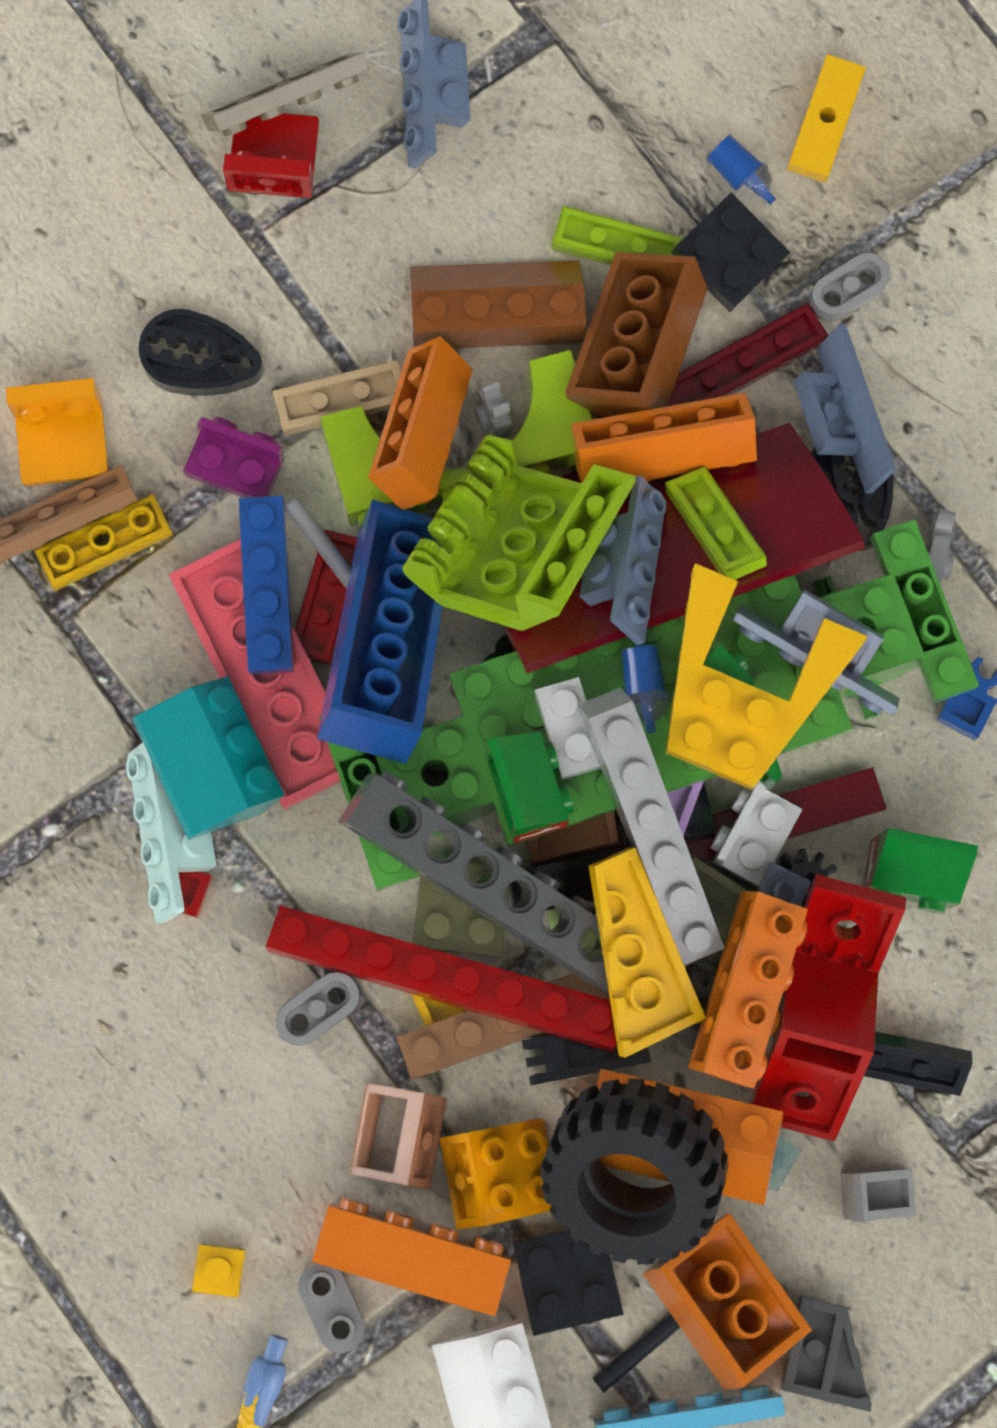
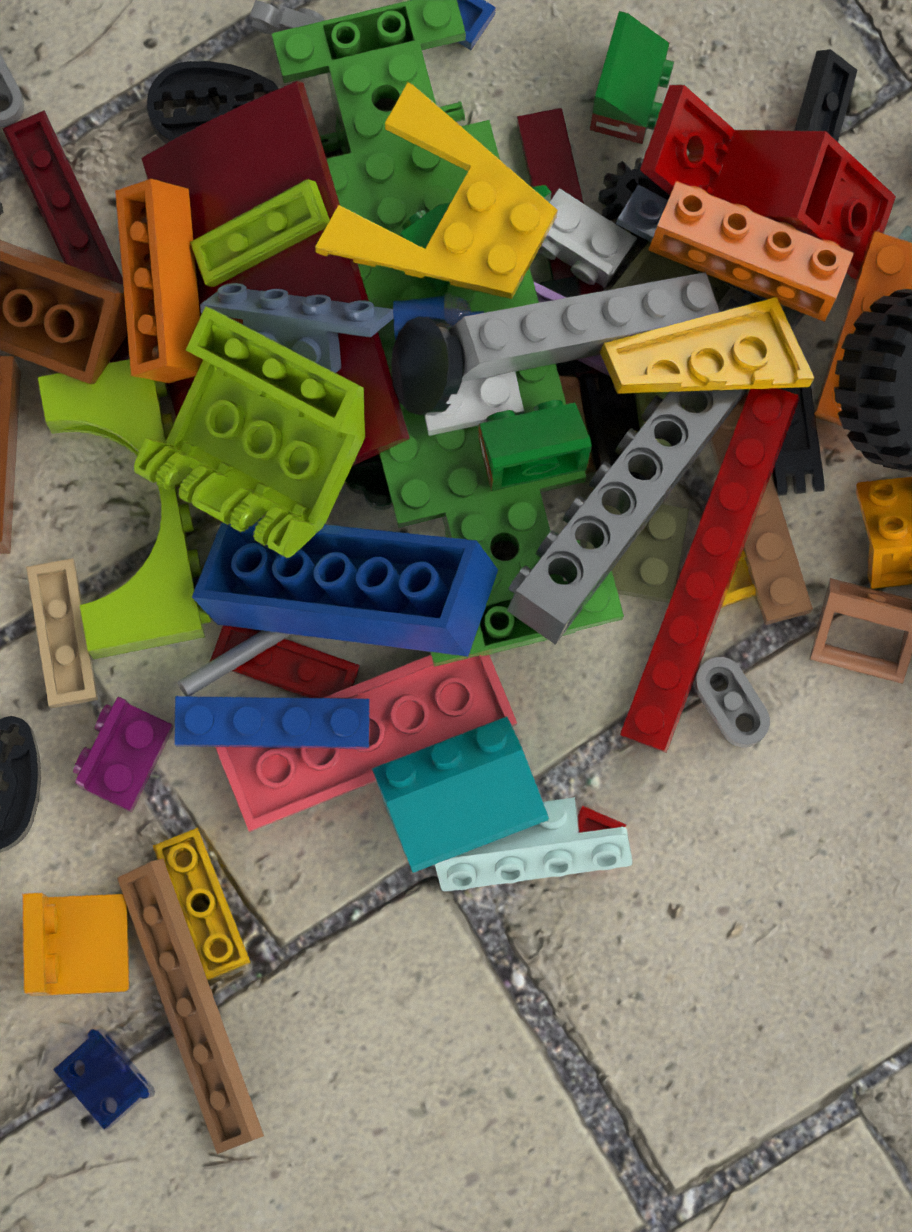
camera: 80 degrees left, 0 degrees up
orange brick [368,336,473,510] -> none
light grey plate [474,381,512,439] -> none
sand blue bracket [733,590,900,715] -> none
sand blue bracket [794,324,896,493] -> none
none -> black tile [391,316,464,416]

